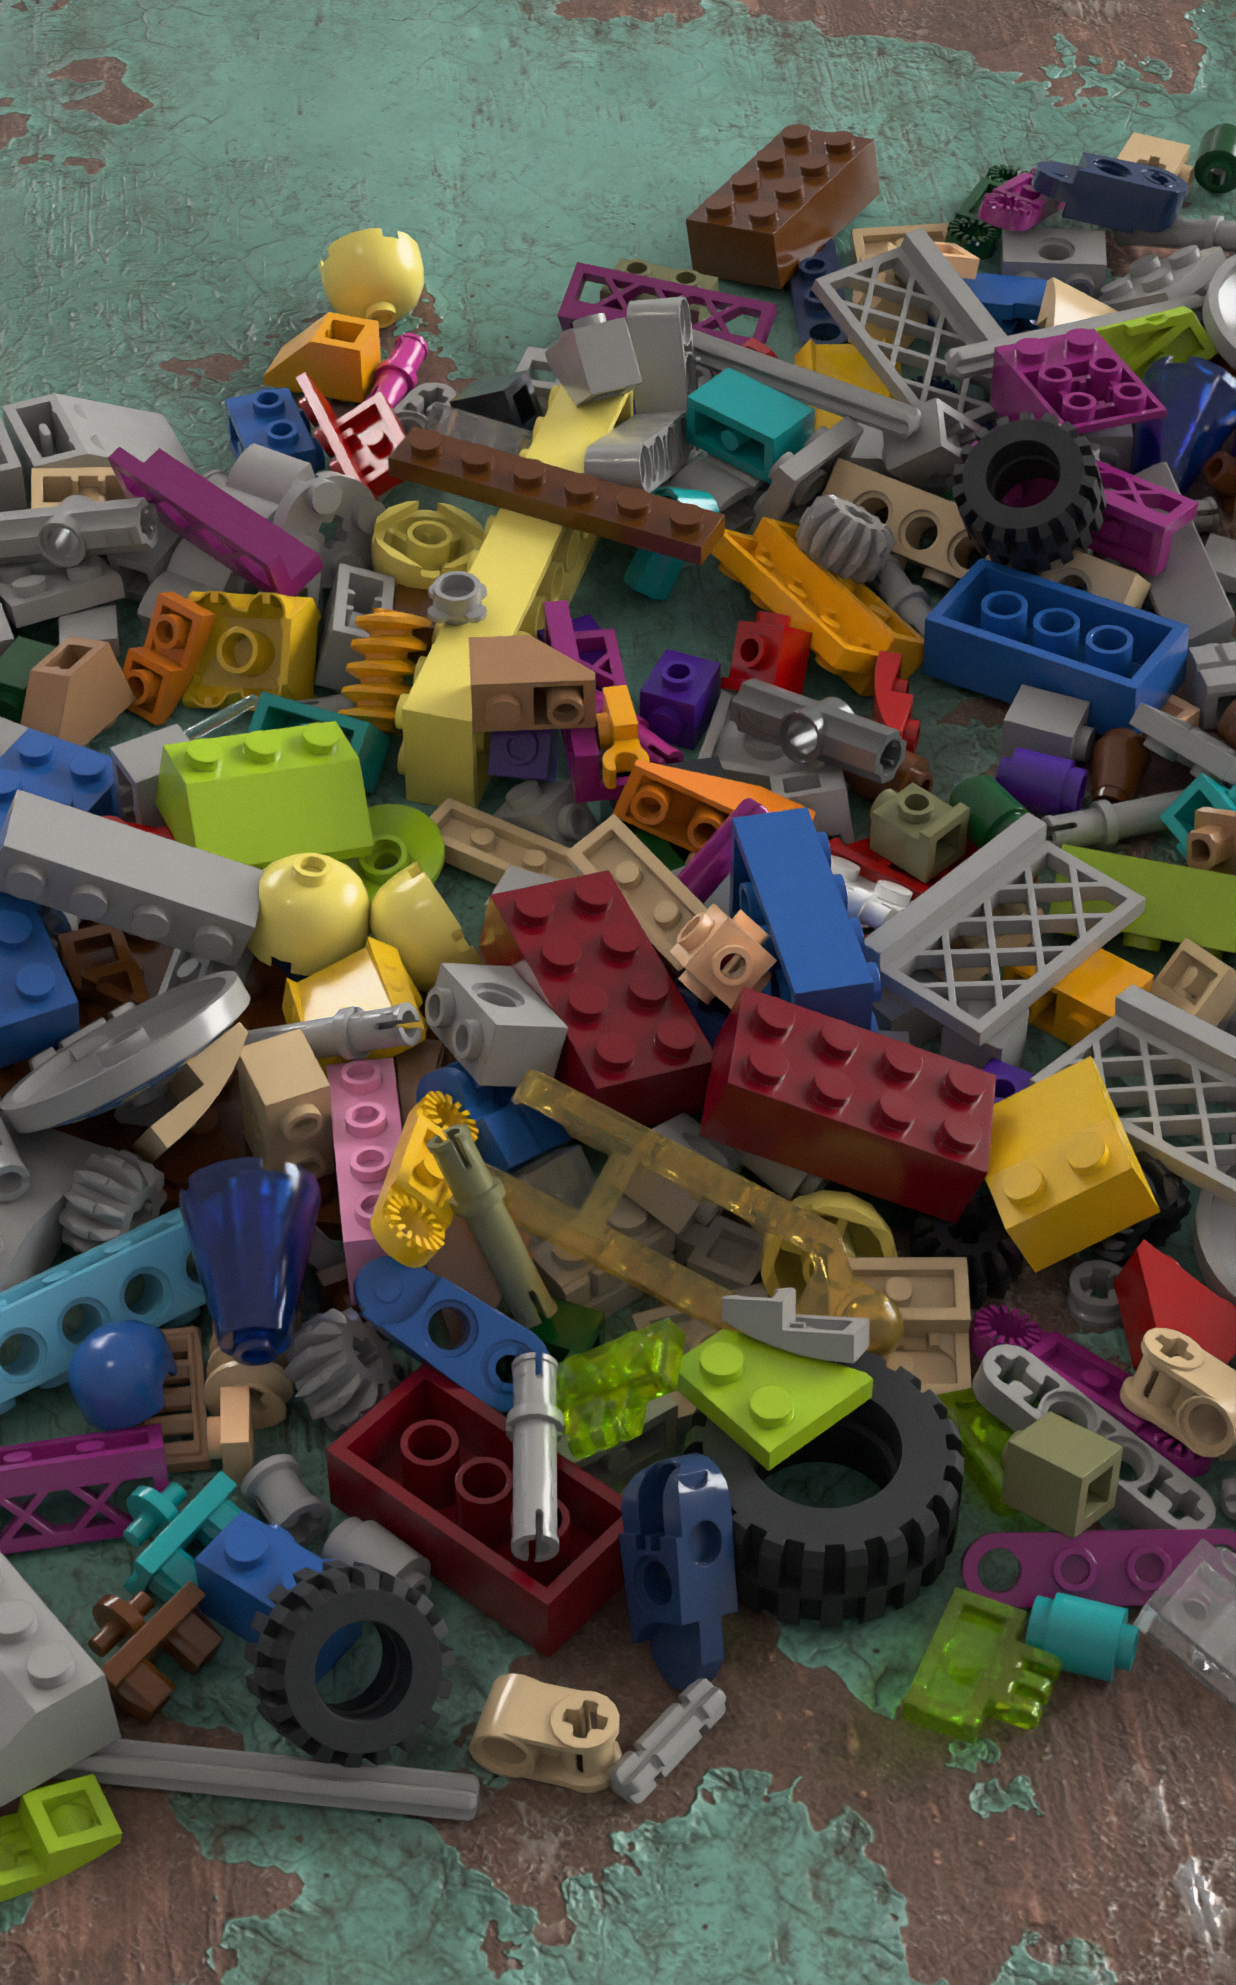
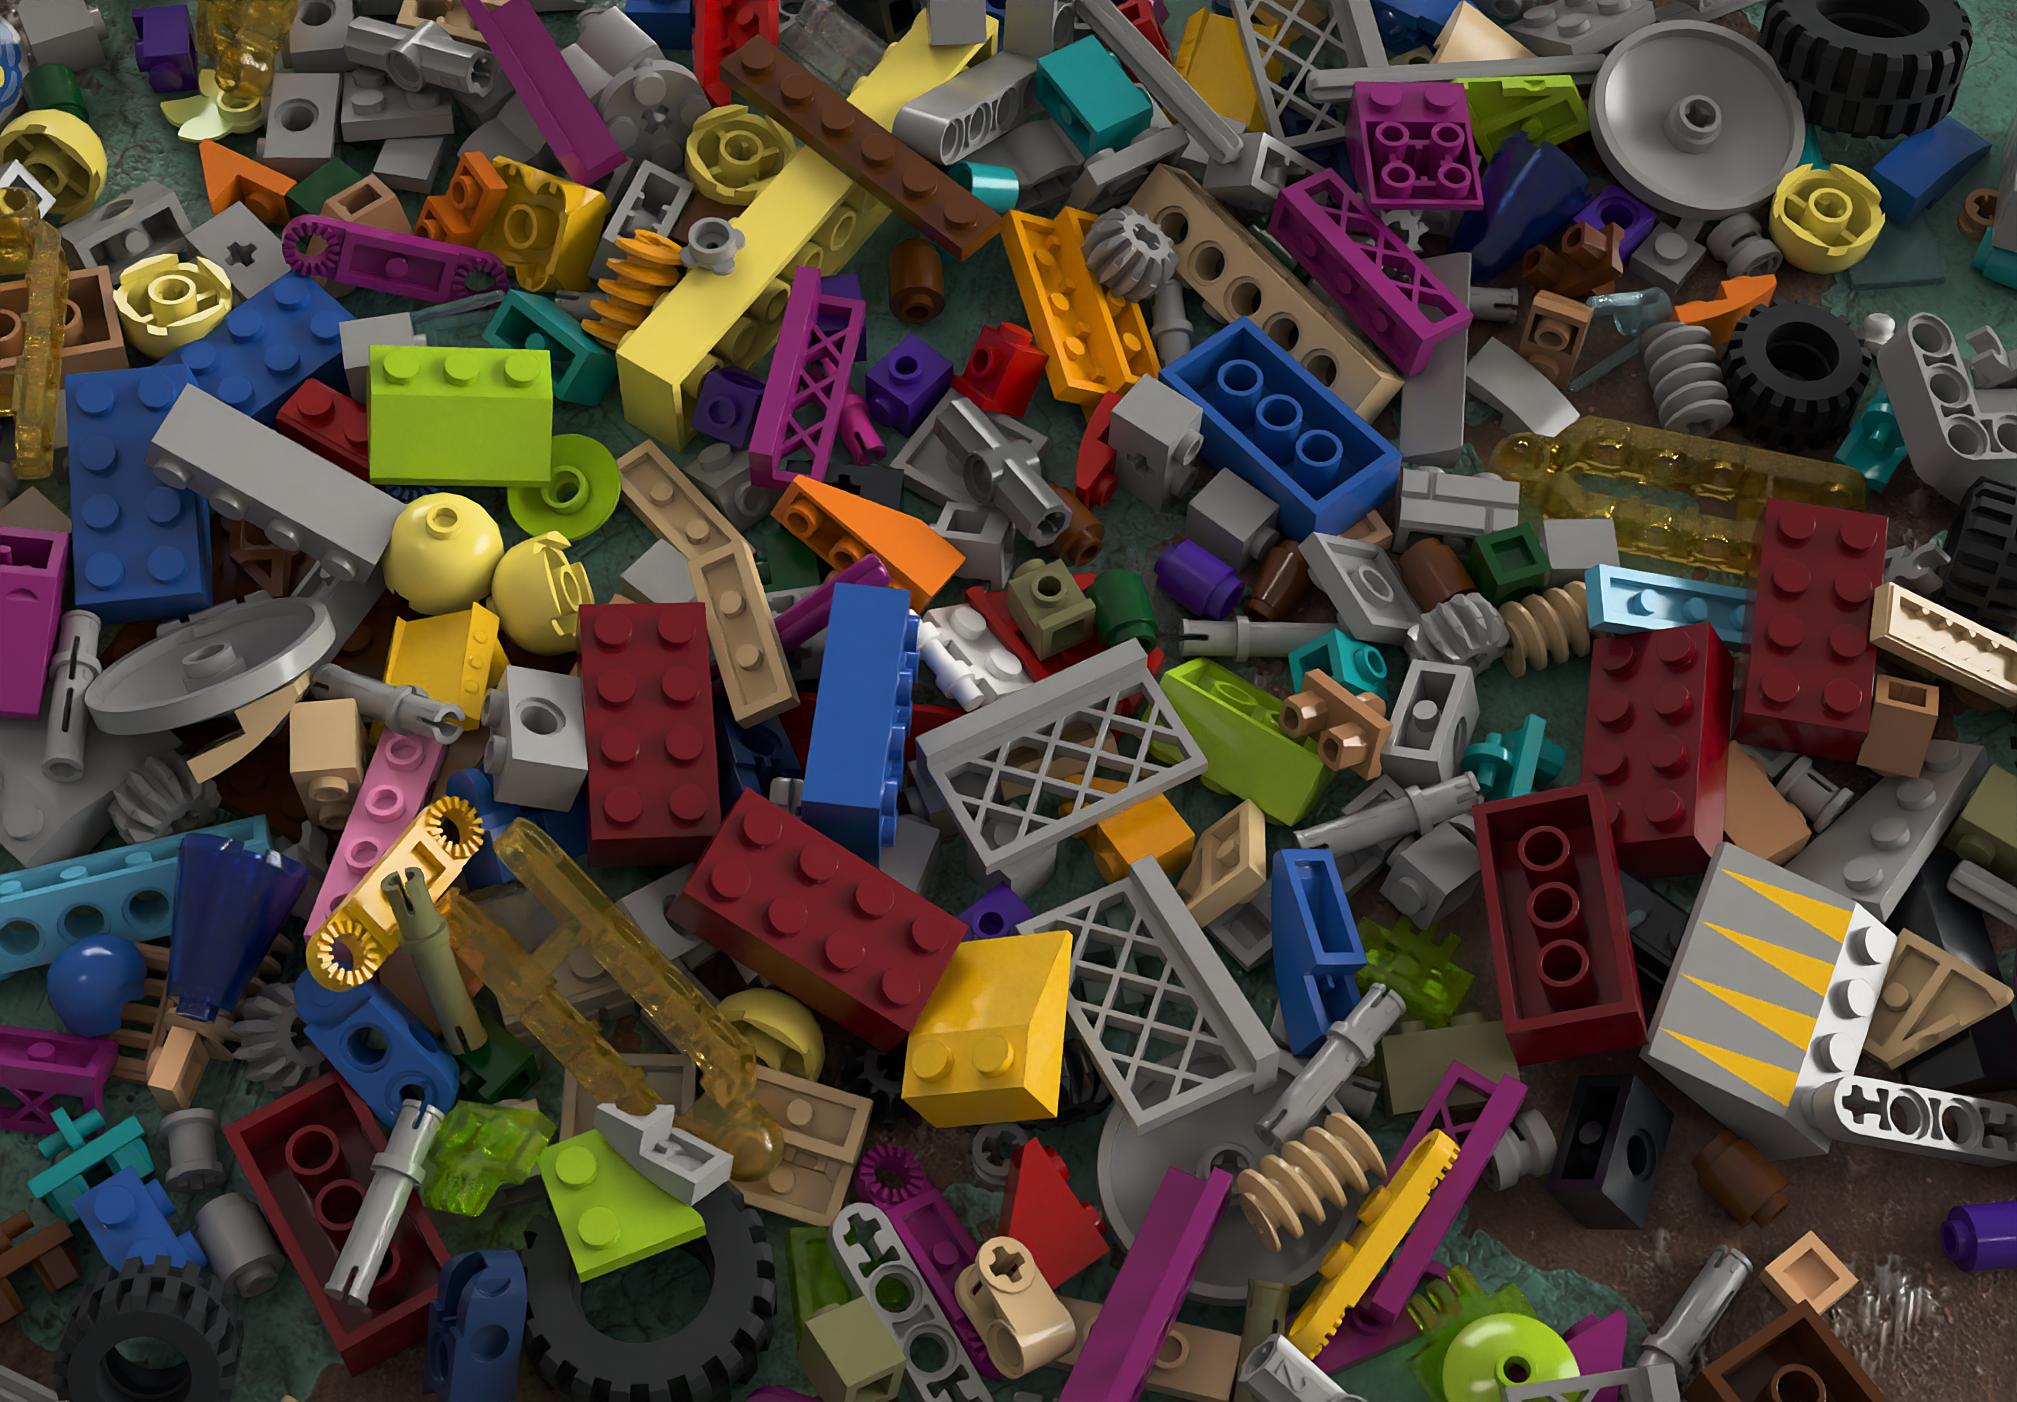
camera: 15 degrees right, 15 degrees up
medium nougat slope [469,635,596,732] -> none
light orange plate [594,685,649,789] -> none
light nougat brick [670,903,777,1009] -> none
black tyre [952,412,1106,573] -> none
none -> magenta plate [282,214,509,311]
none -> reddish brown brick [887,238,945,324]
none -> light grey brick [1108,373,1204,512]

